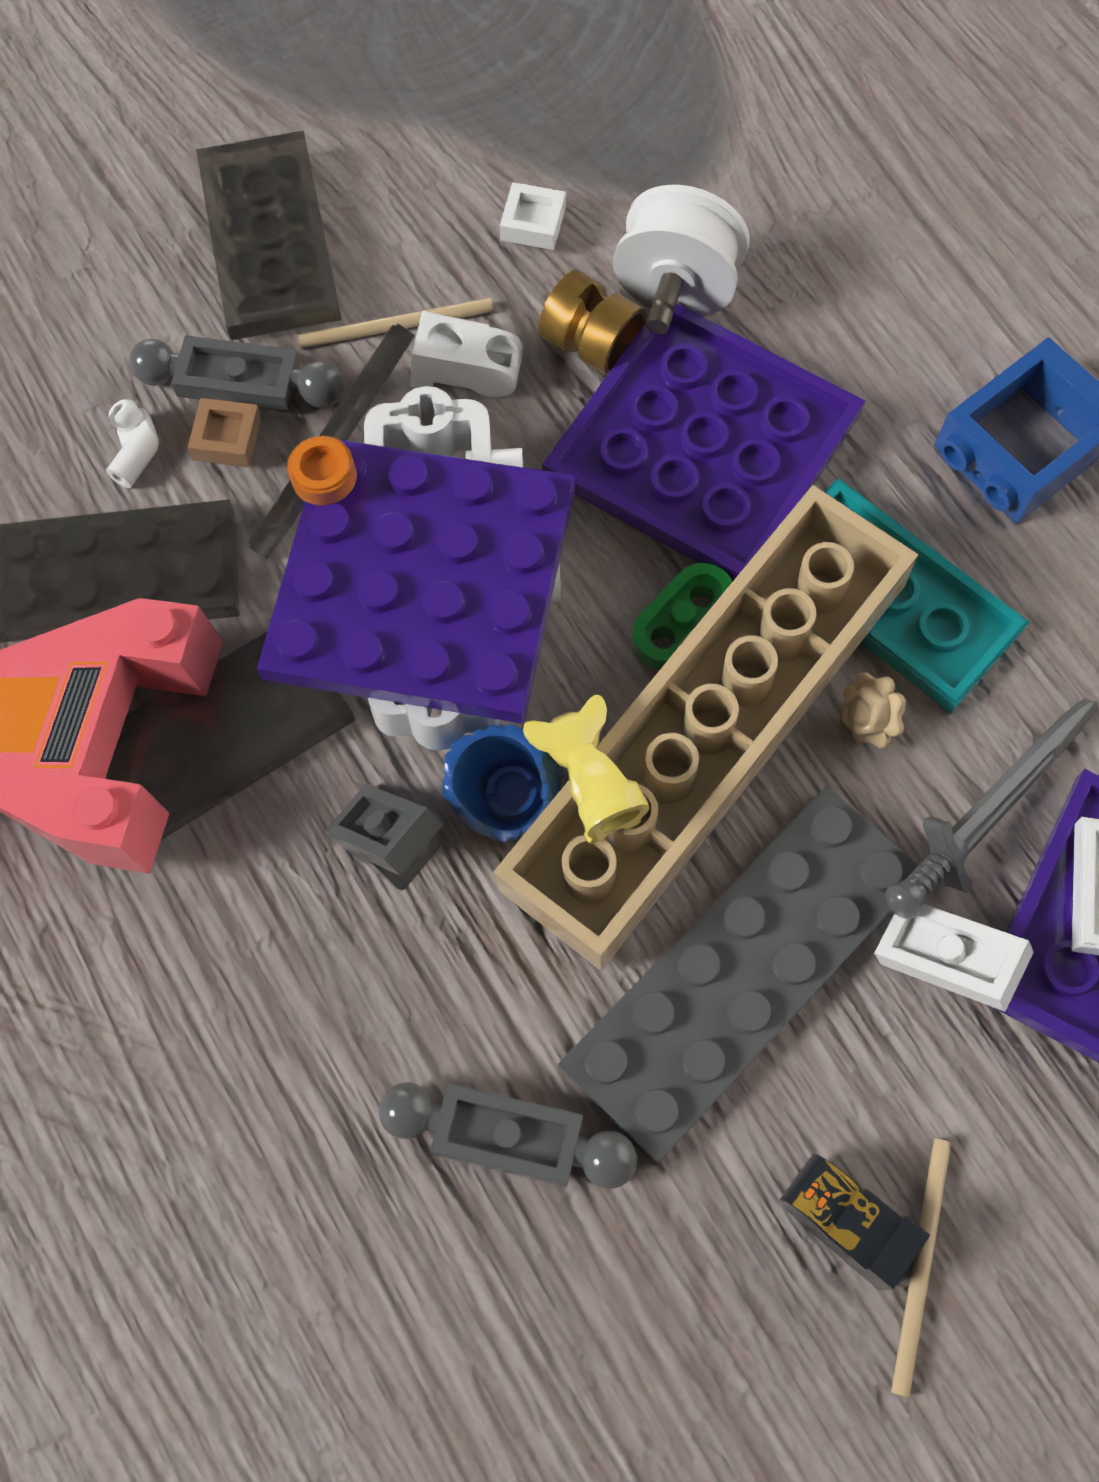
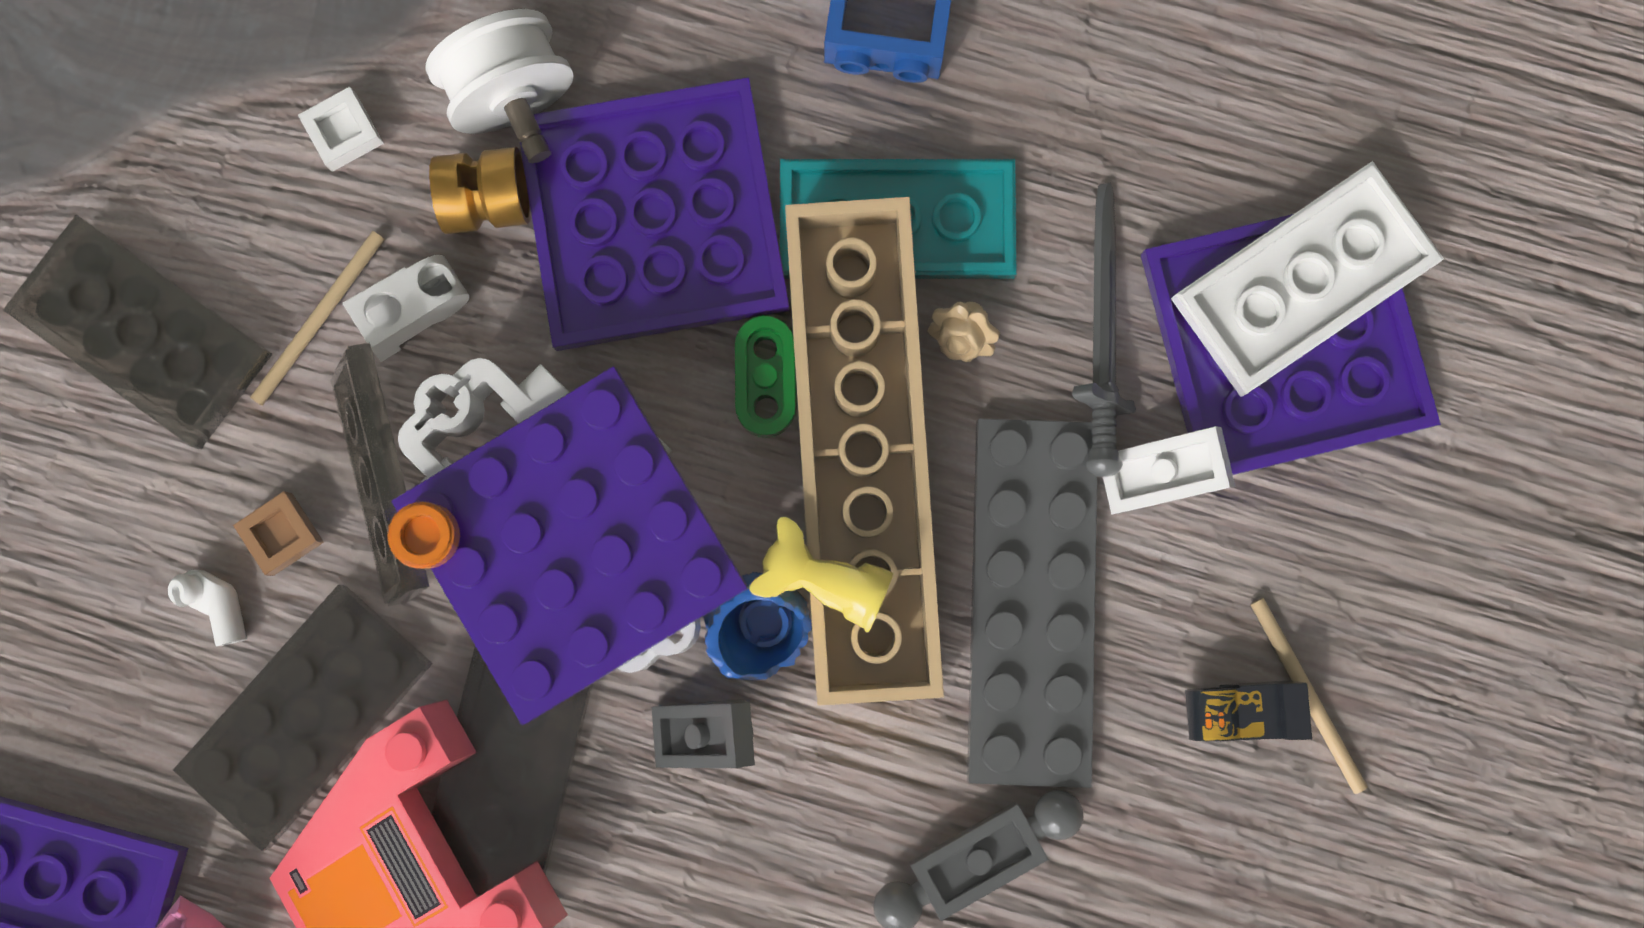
camera: 40 degrees left, 15 degrees up
dark grey plate [129,335,344,411] -> none

